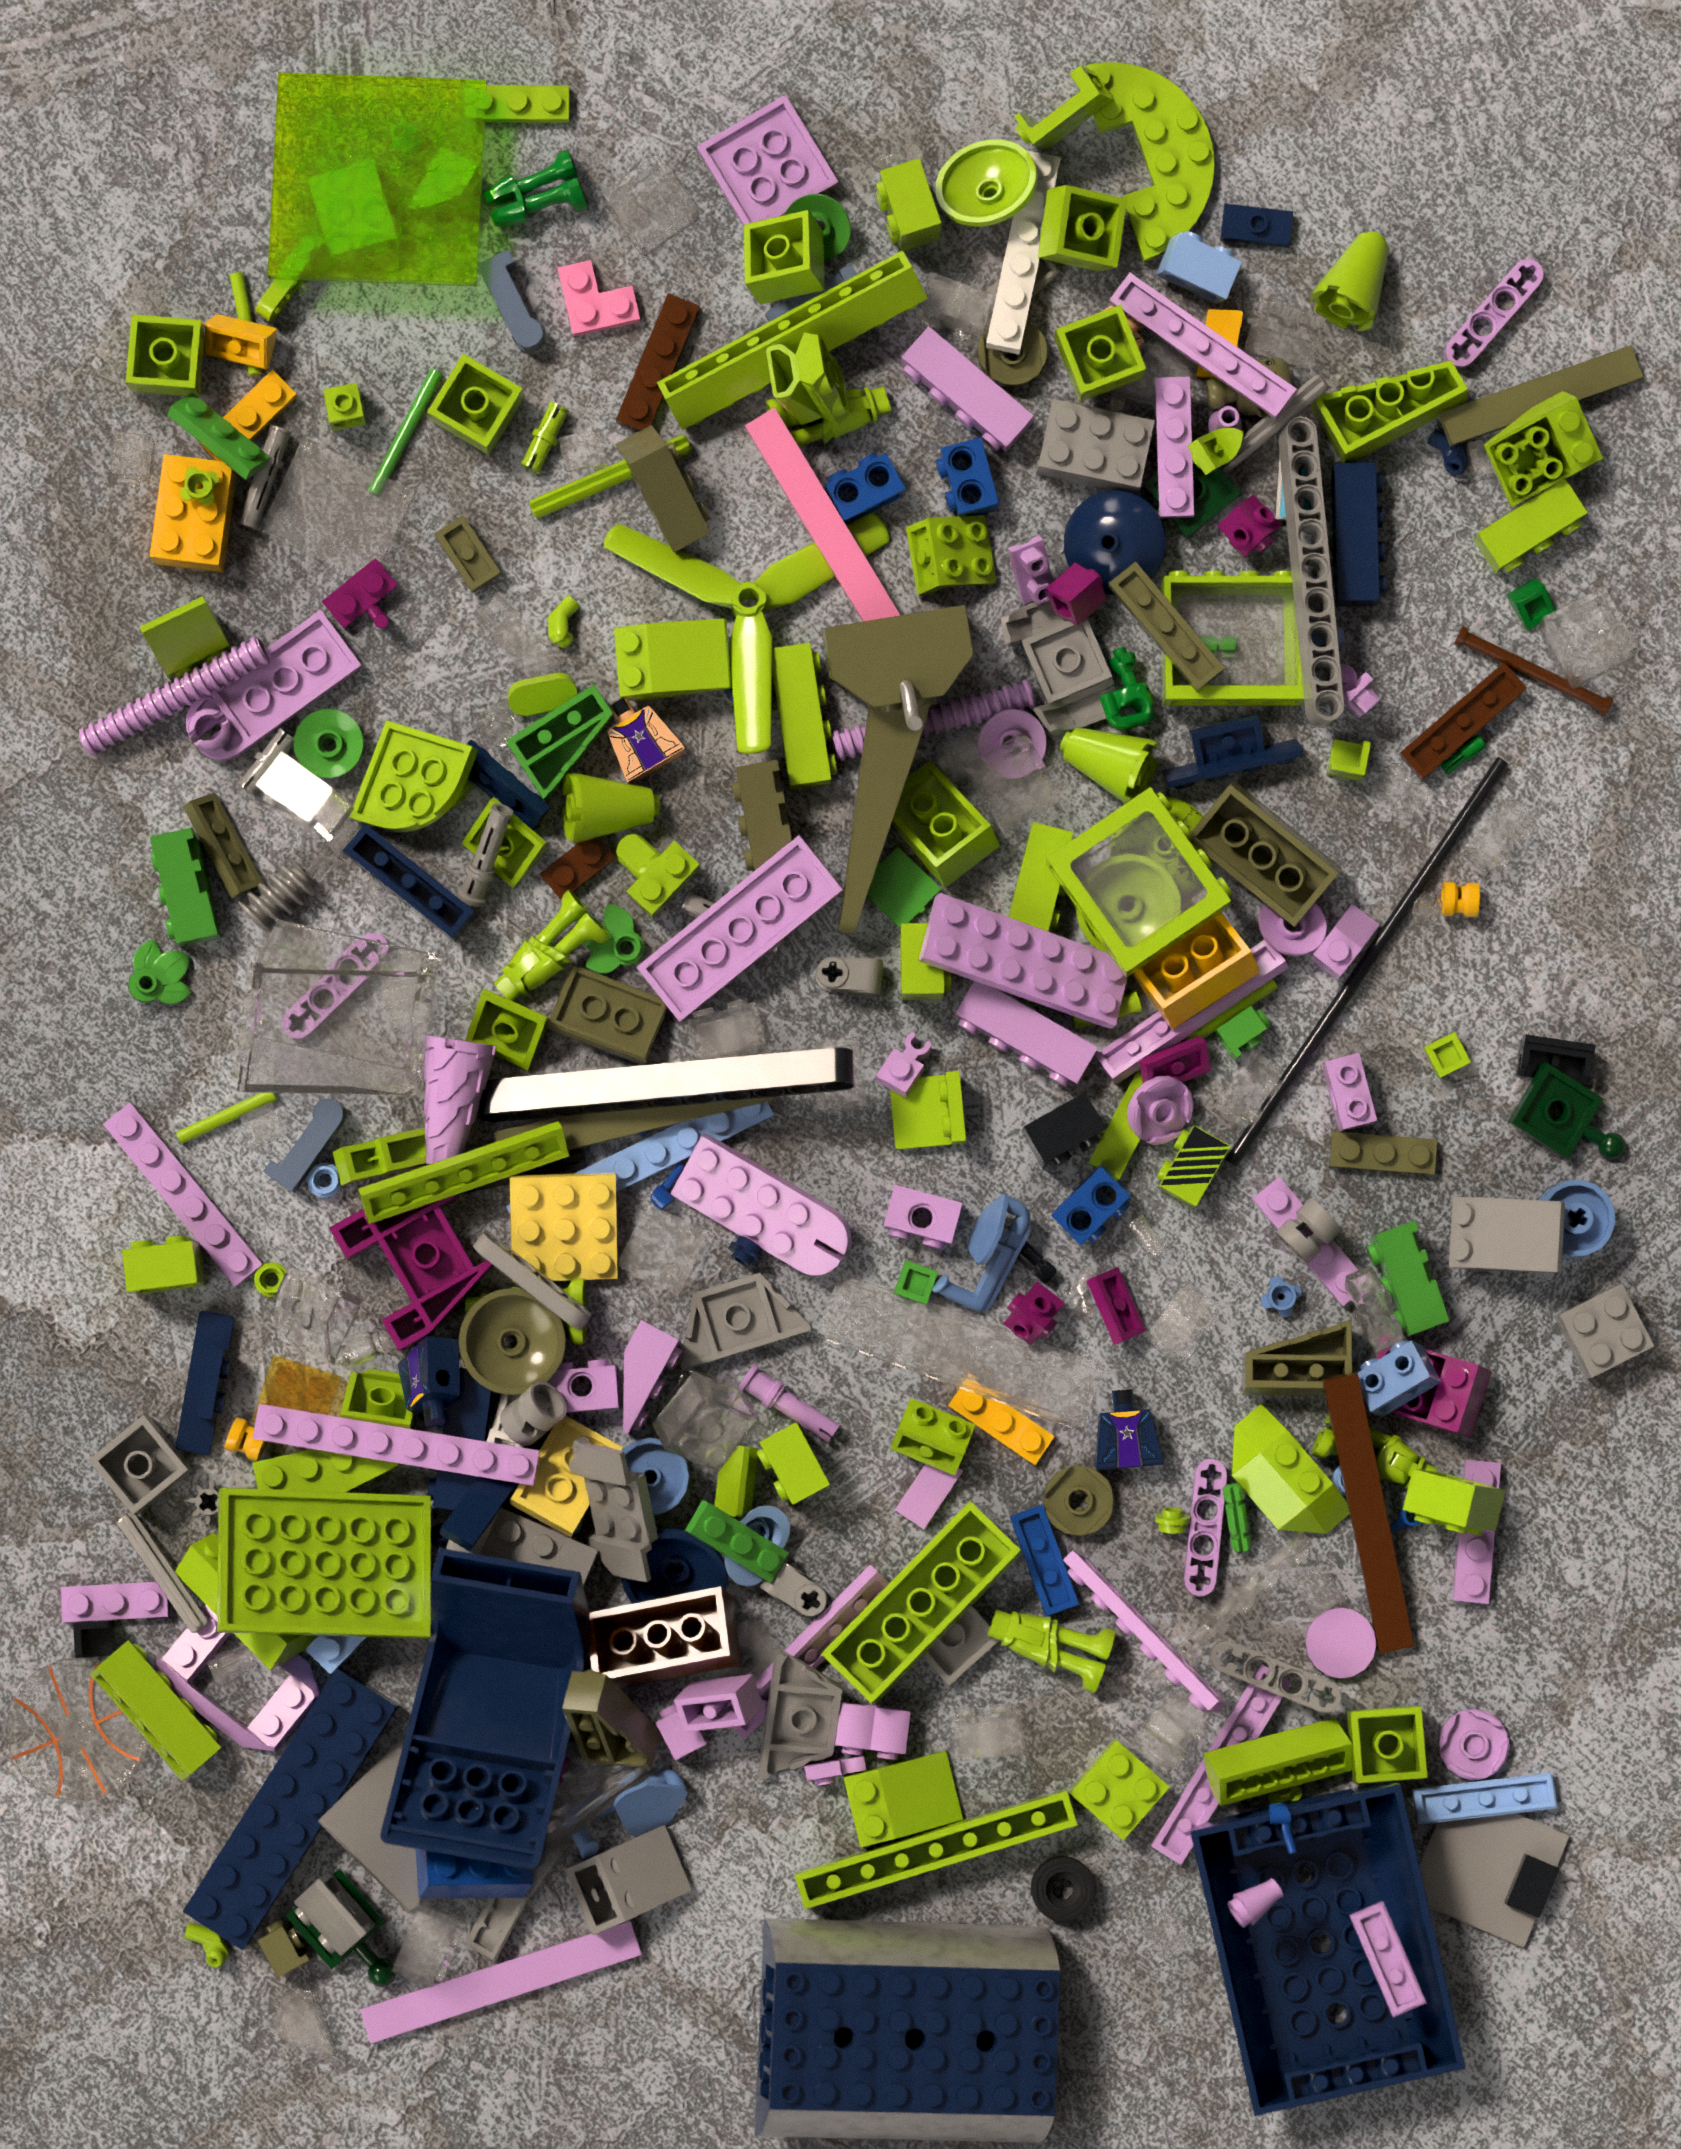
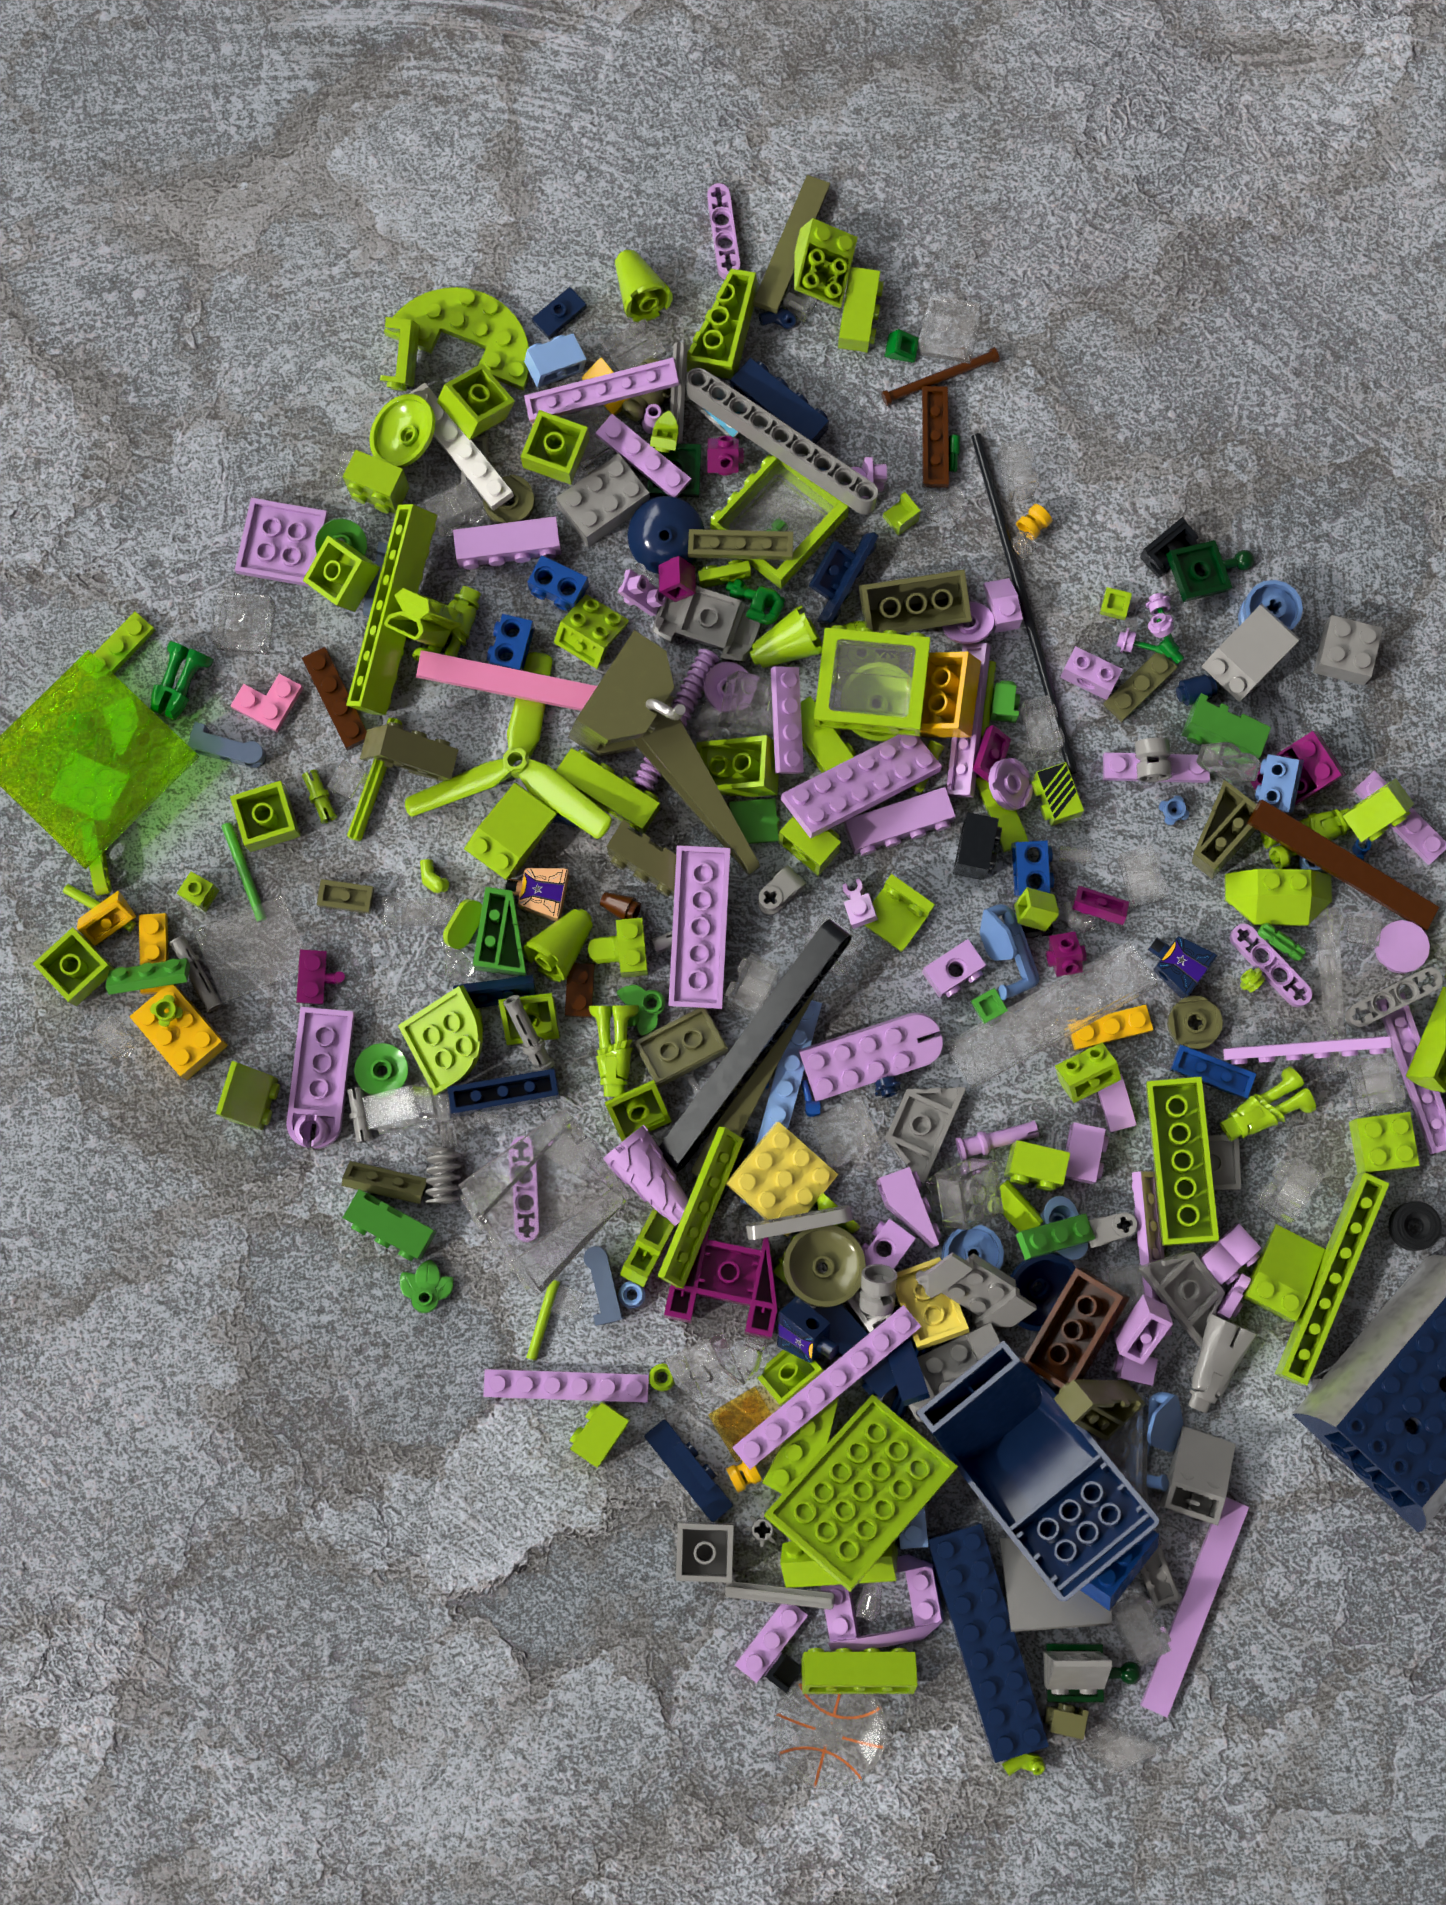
camera: 45 degrees left, 5 degrees down
lavender piece [79,636,270,757] -> none
none -> reddish brown cone [600,892,641,920]
none -> lime plate [698,559,751,588]
none -> lavender plate [771,666,804,774]
none -> lime brick [1014,887,1059,931]
none -> lavender brick [1065,1123,1109,1184]
none -> lavender plant [1116,593,1185,664]
none -> dark blue brick [1176,674,1218,706]
none -> light grey piece [1188,1313,1258,1414]

